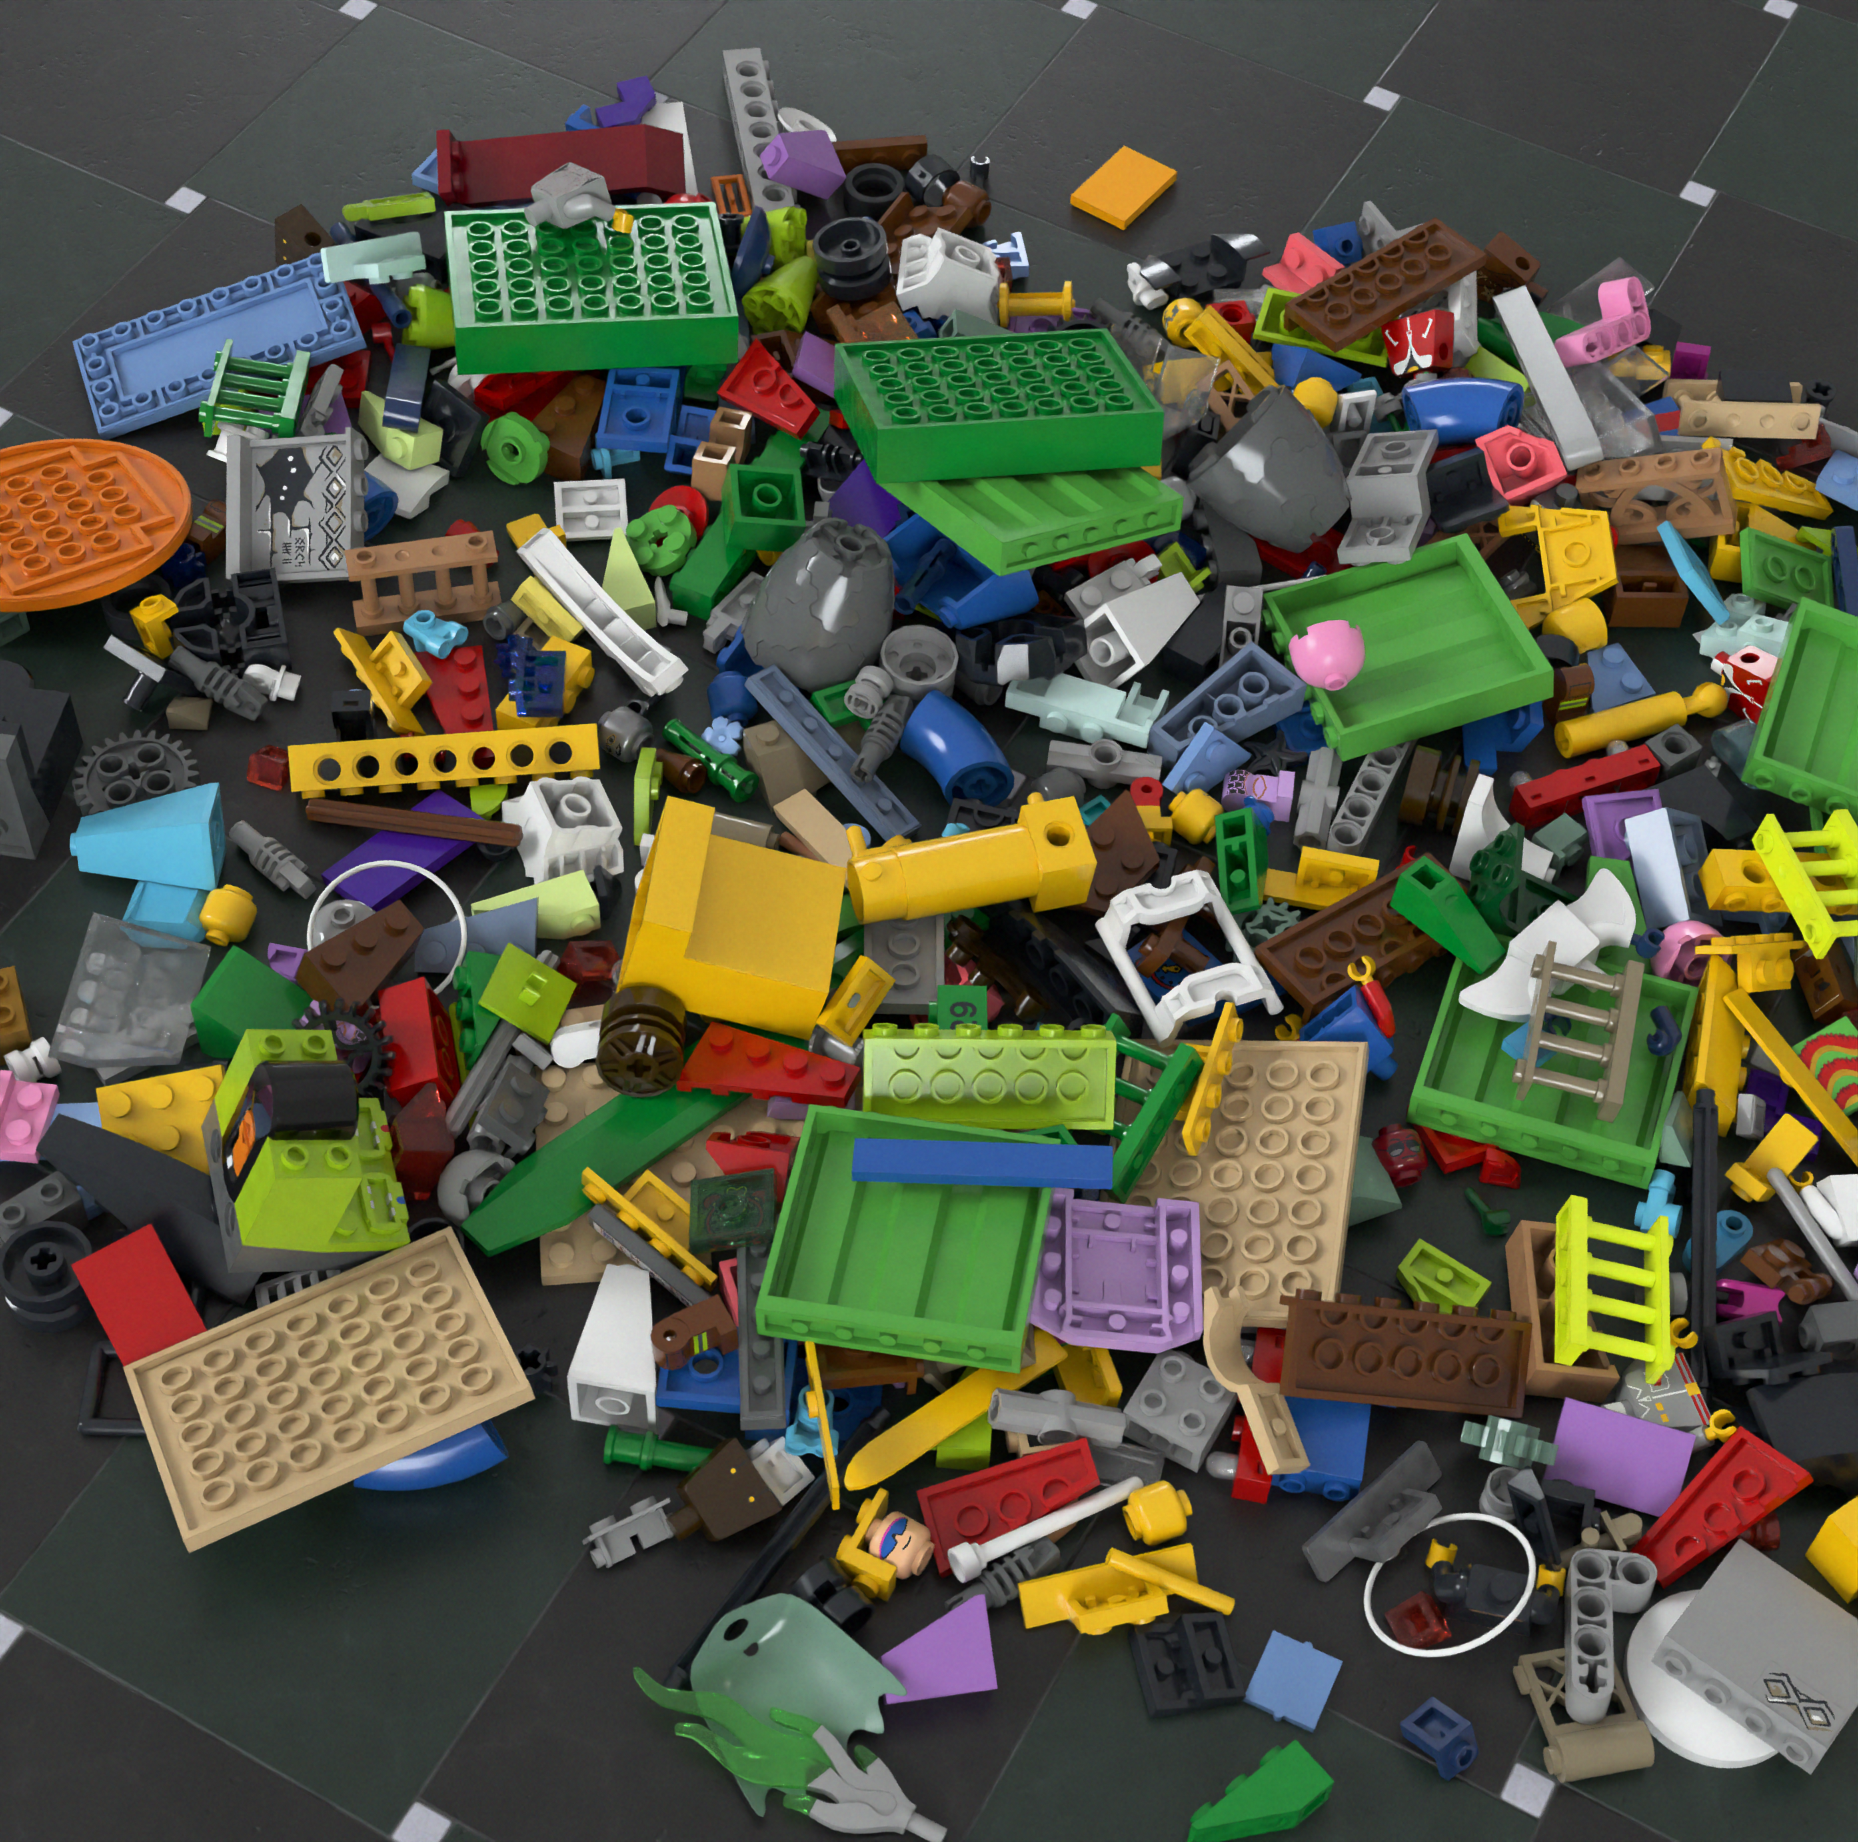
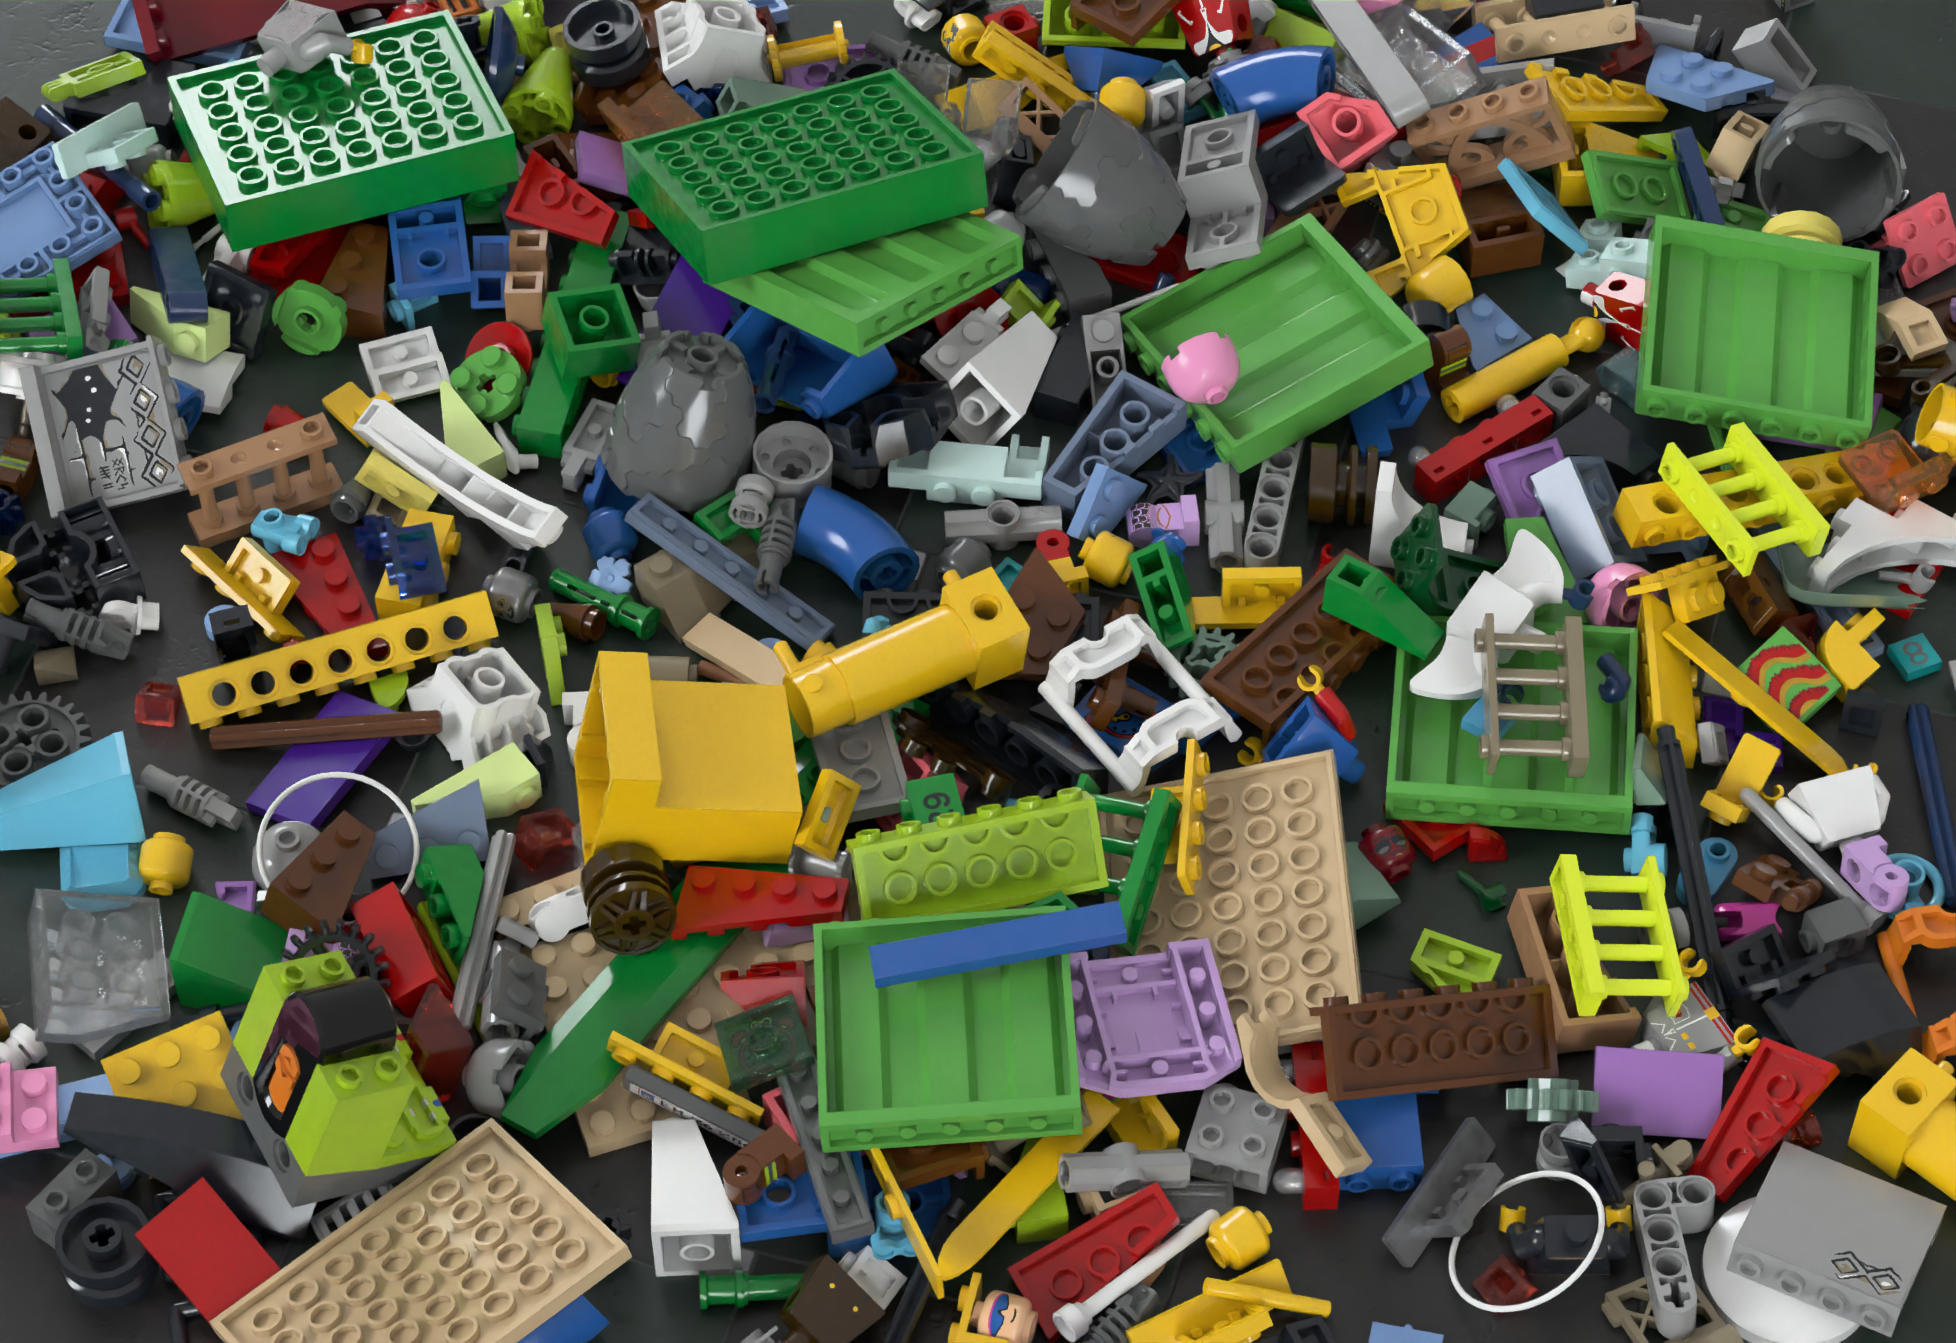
camera: 10 degrees left, 0 degrees up
lime piece [478,943,577,1045] -> none

